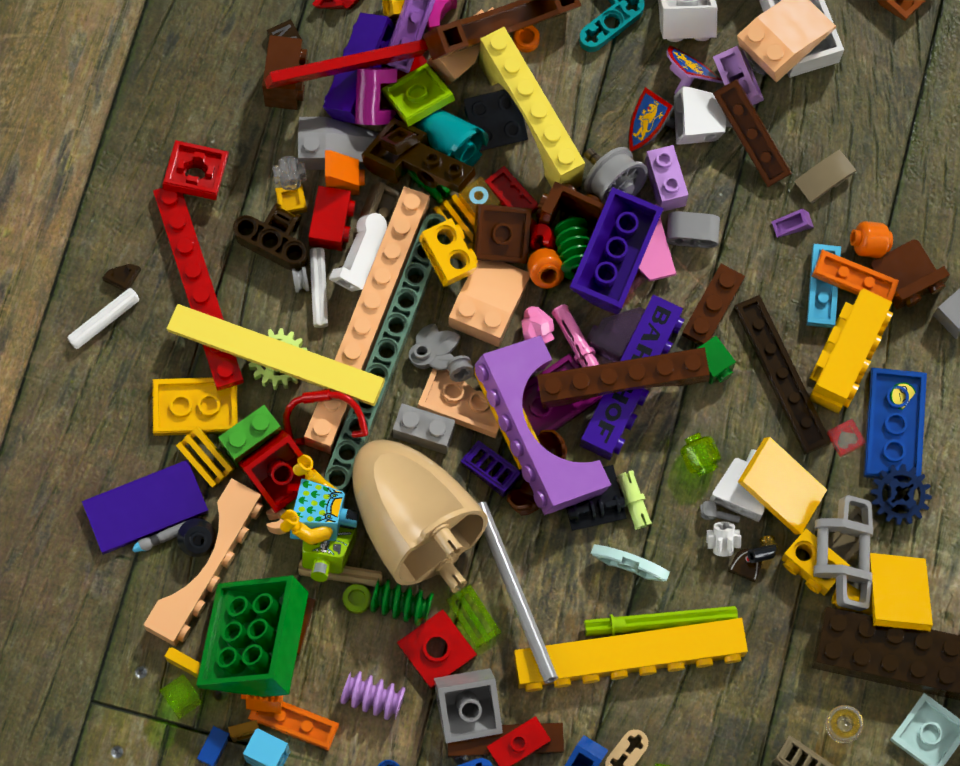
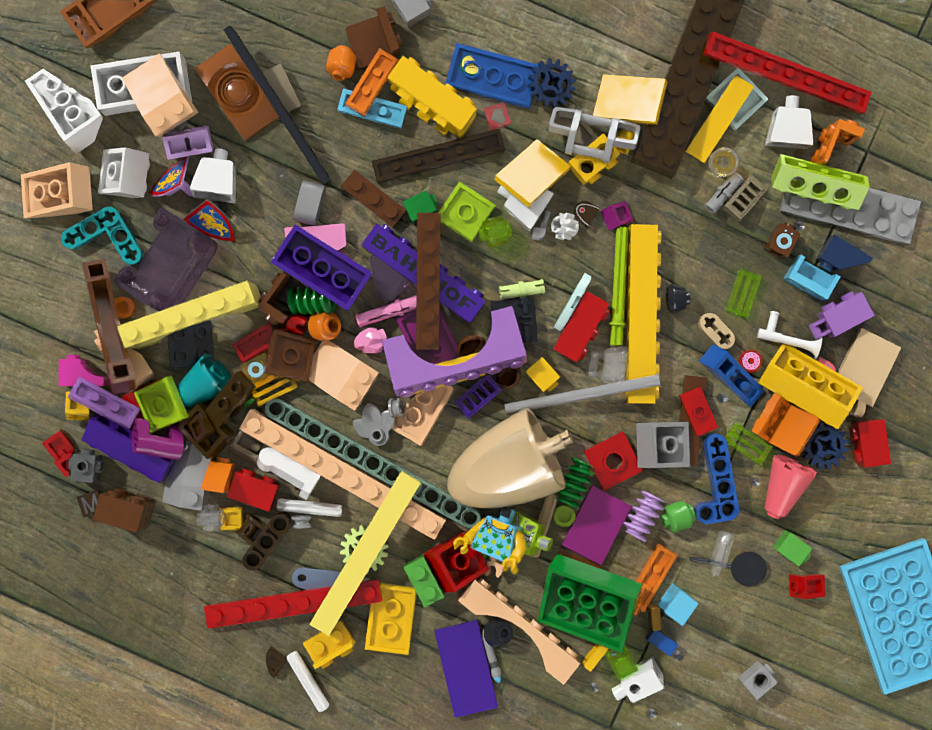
camera: 80 degrees left, 15 degrees up
red piece [162,140,229,200] -> none
yellow tile [176,427,235,488] -> none
red tile [264,39,428,89] -> none
red piece [283,389,368,445] -> none
light grey brick [393,403,455,454] -> none
yellow brick [418,218,478,287] -> none
clear neon green tile [446,584,501,649] -> none
light grey wheel [584,147,648,205] -> none
lavender brick [644,145,689,212] -> none
reddish brown tile [713,79,792,187] -> none
black arm [747,535,778,563] -> none
medium lavender piece [772,209,814,238] -> none
none -> dark grey brick [69,449,104,483]
none -> clear purple windscreen [113,207,218,311]
none -> dark orange slope [194,44,279,141]
none -> black tile [223,25,331,185]
none -> sand blue piece [292,568,341,590]
none -> yellow bracket [303,619,355,669]
none -> lime tile [438,181,496,243]
none -> yellow brick [525,357,560,392]
none -> red brick [552,291,610,363]
none -> magenta tile [562,485,632,566]
none -> clear piece [588,347,628,384]
none -> magenta slope [601,201,634,231]
none -> white torso [612,656,664,703]
none -> bright green head [660,501,696,533]
none -> black cone [666,284,691,314]
none -> yellow tile [685,75,754,163]
none -> light grey pin [705,172,744,214]

